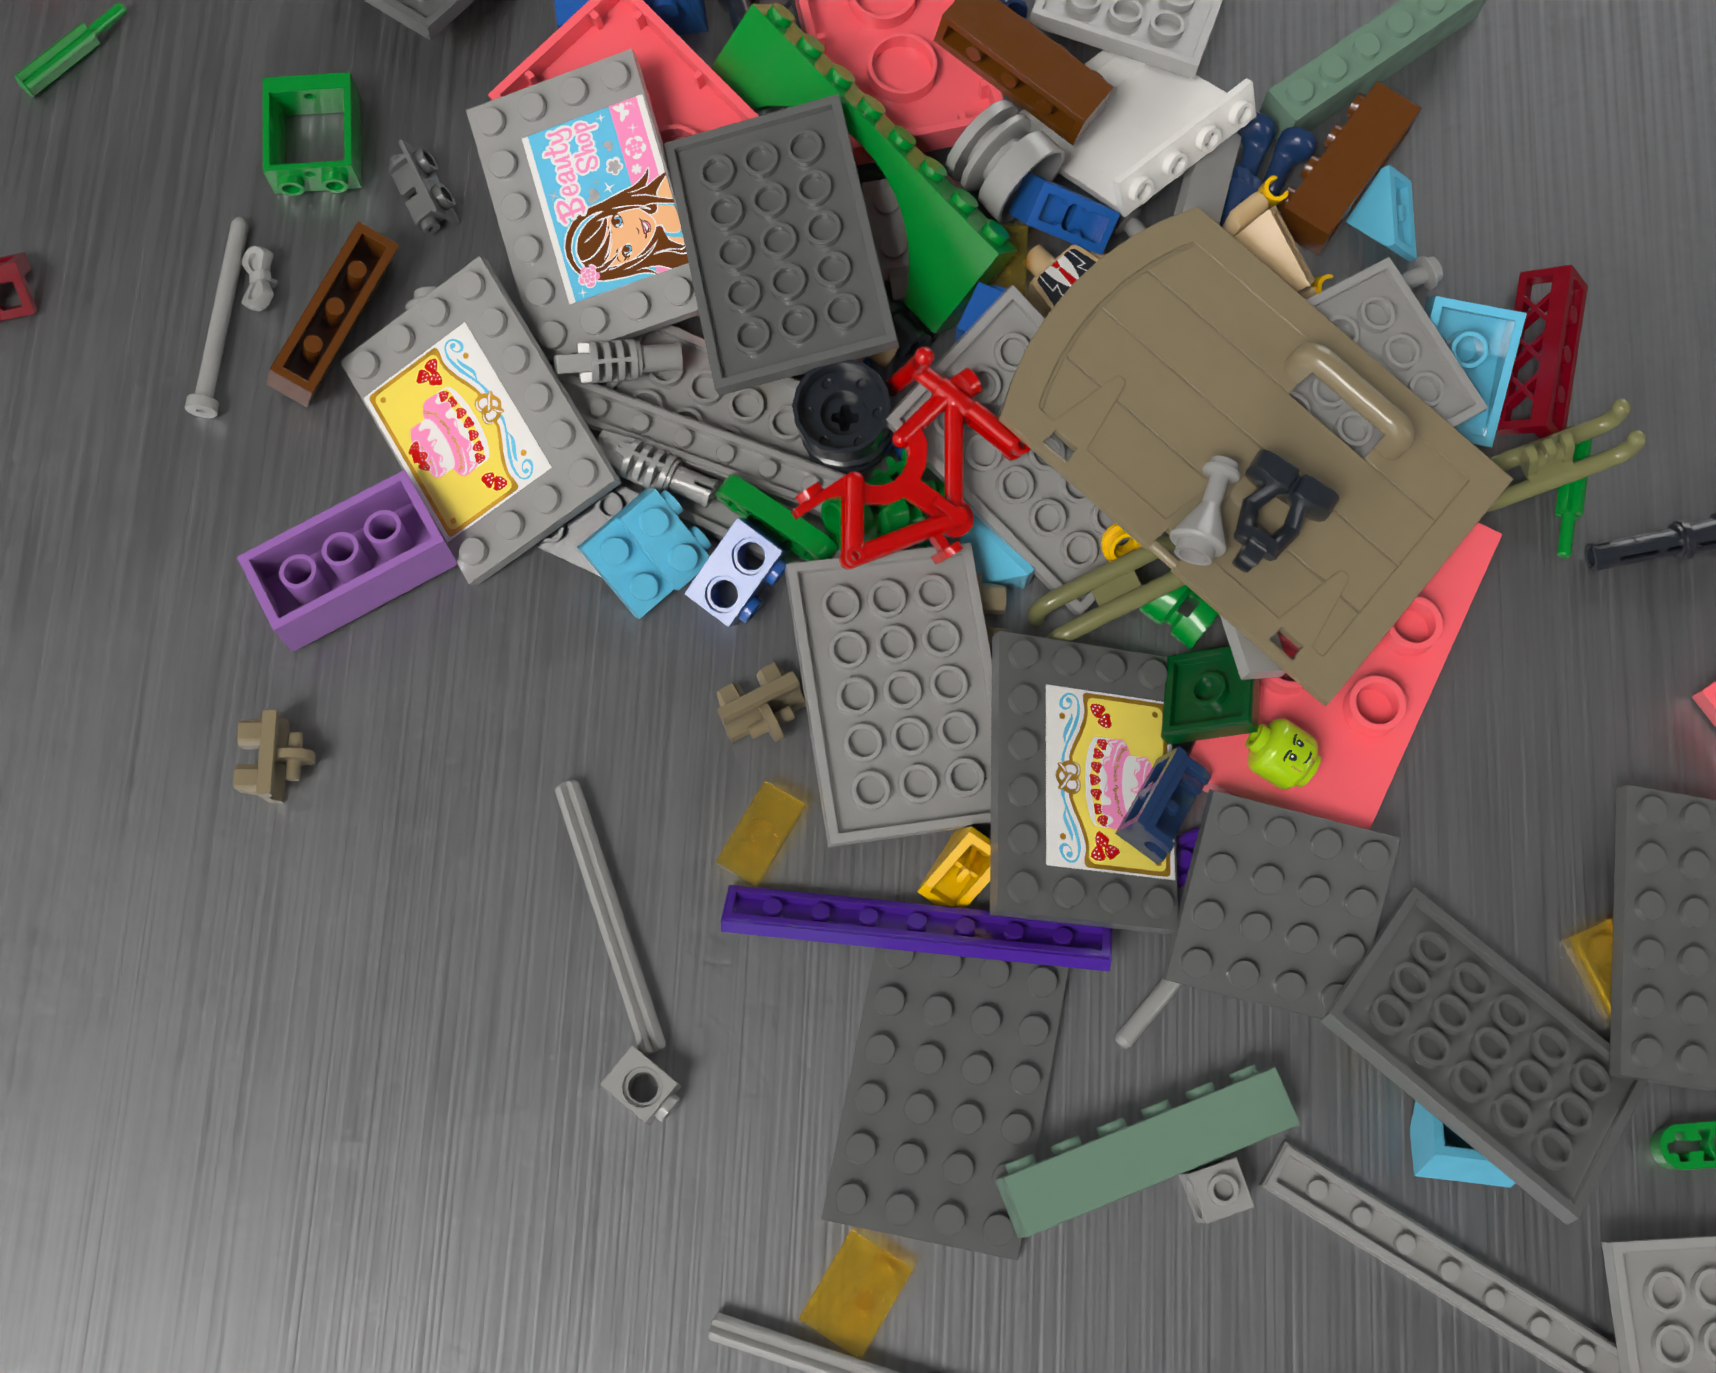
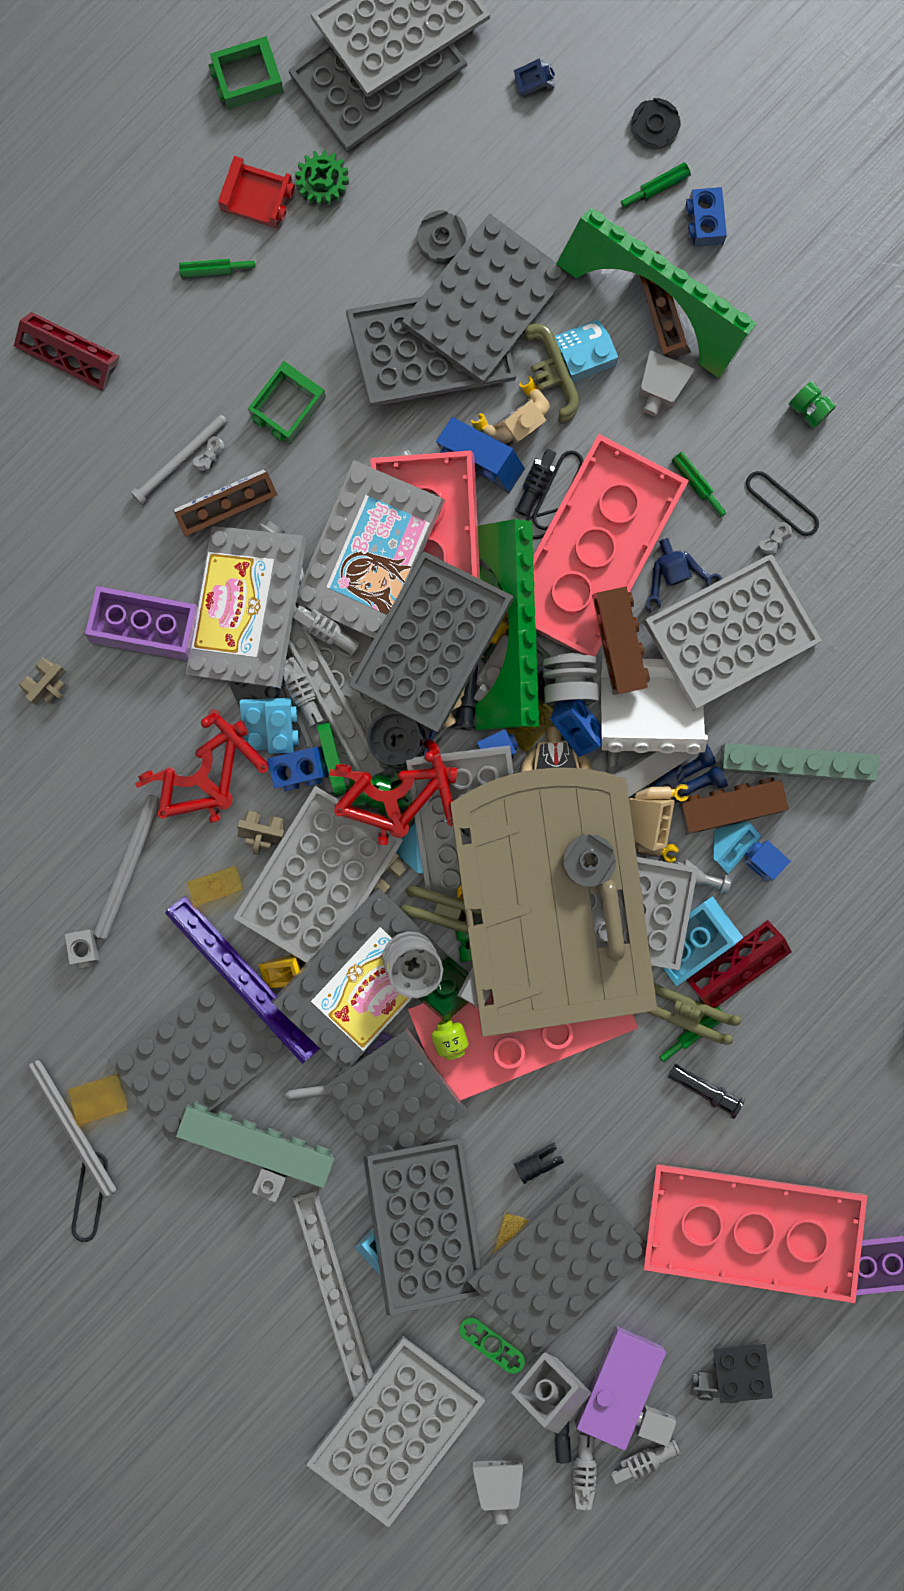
camera: 45 degrees right, 10 degrees up
dark grey hinge [388,139,460,235] -> none
dark blue hinge [1115,746,1211,864] -> none
light grey piece [1170,456,1241,566] -> none
black piece [1232,449,1340,573] -> none
none -> red piece [135,709,269,823]
none -> light grey wheel [382,931,443,998]
none -> black hinge [513,1142,565,1184]
none -> dark grey plate [562,835,616,887]
none -> blue brick [744,840,791,882]

